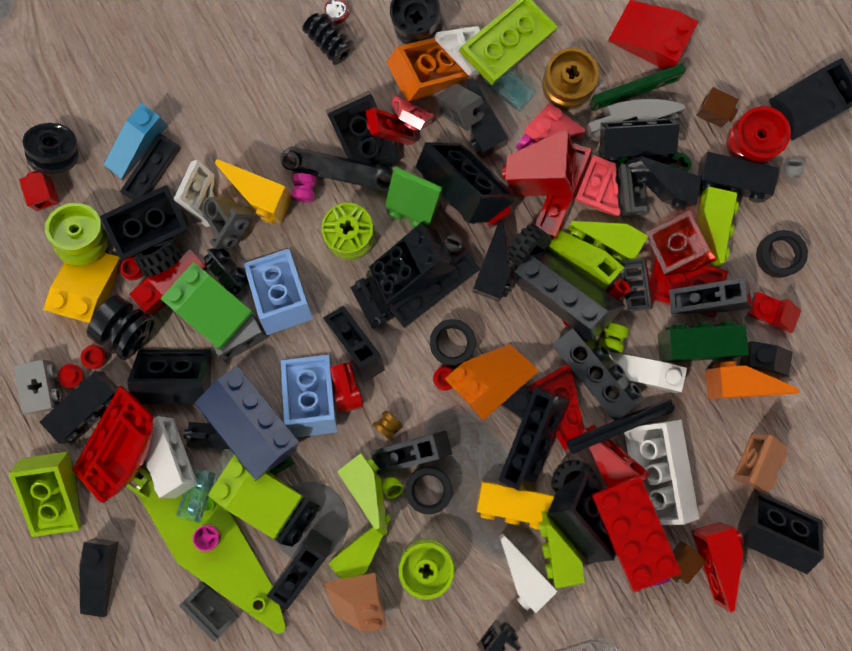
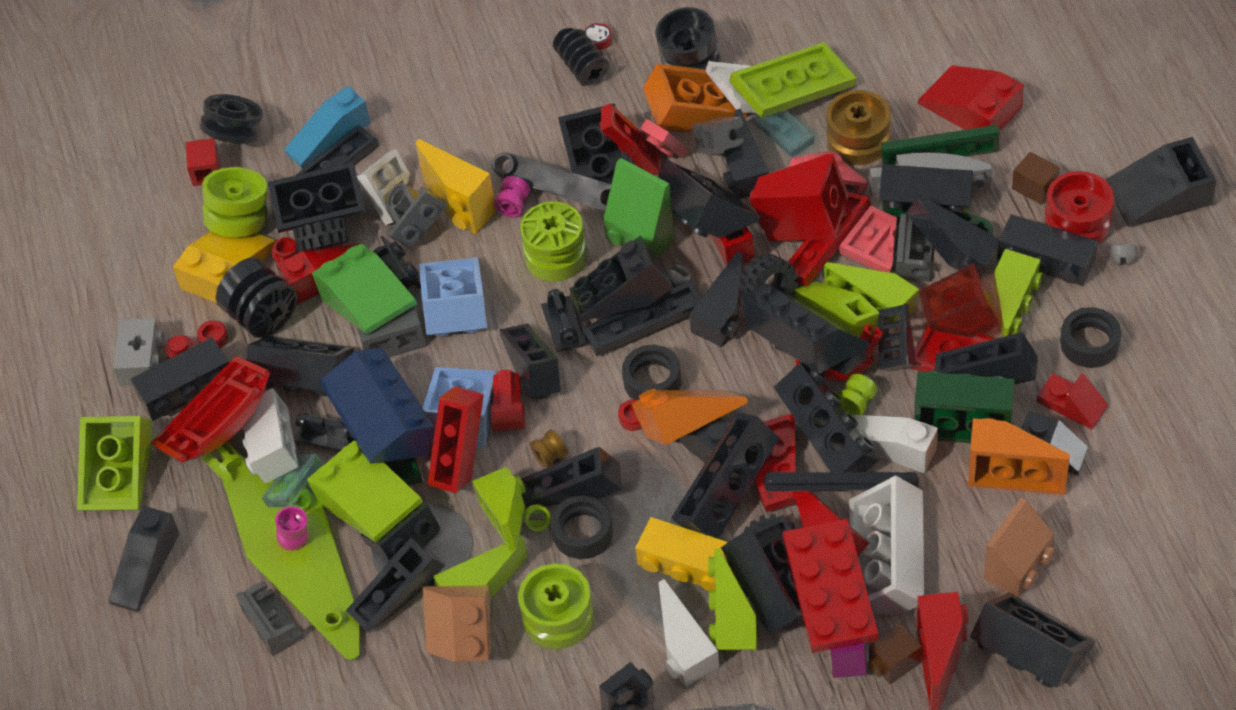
camera: 15 degrees right, 30 degrees down
none -> red brick [427,386,484,493]

